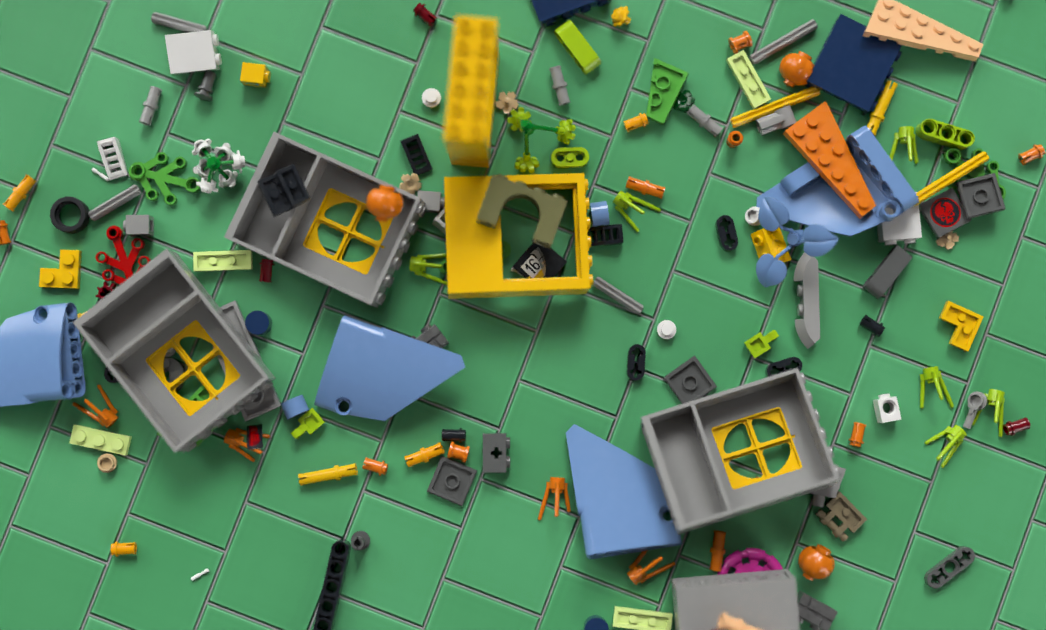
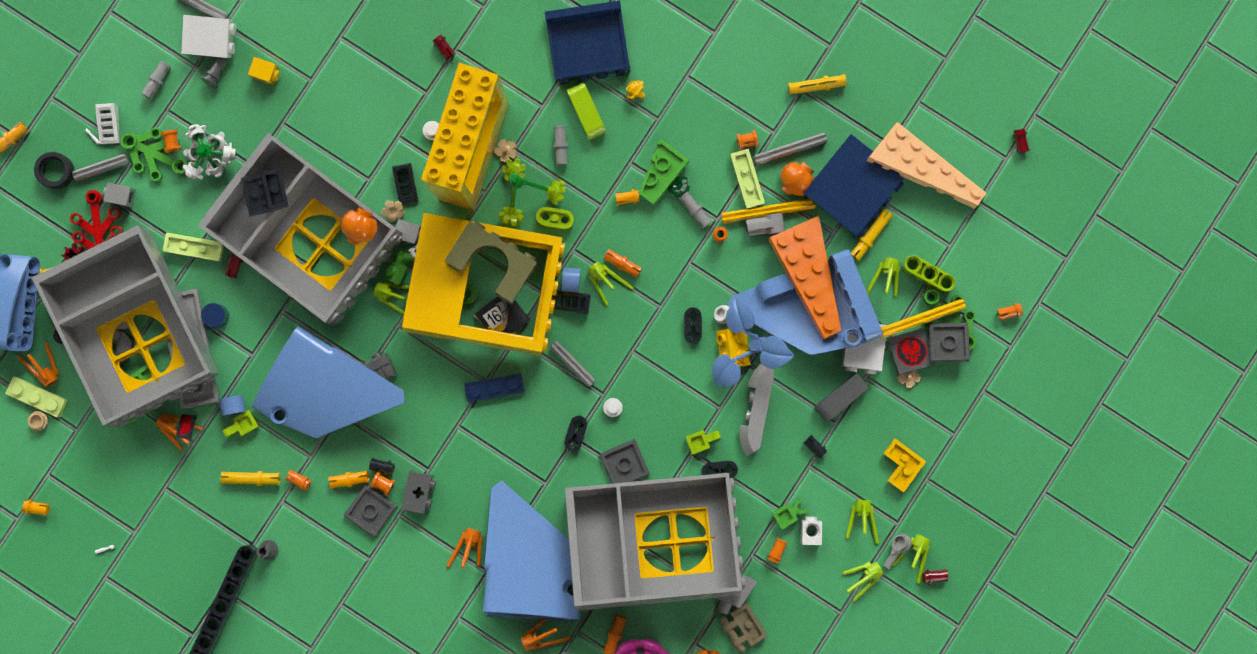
camera: 10 degrees right, 0 degrees up
yellow plate [39,250,82,289] -> none
none -> orange bush [161,130,182,153]
none -> bright green plate [384,250,411,285]
none -> dark blue plate [464,373,525,402]
none -> bright green plate [772,499,808,530]

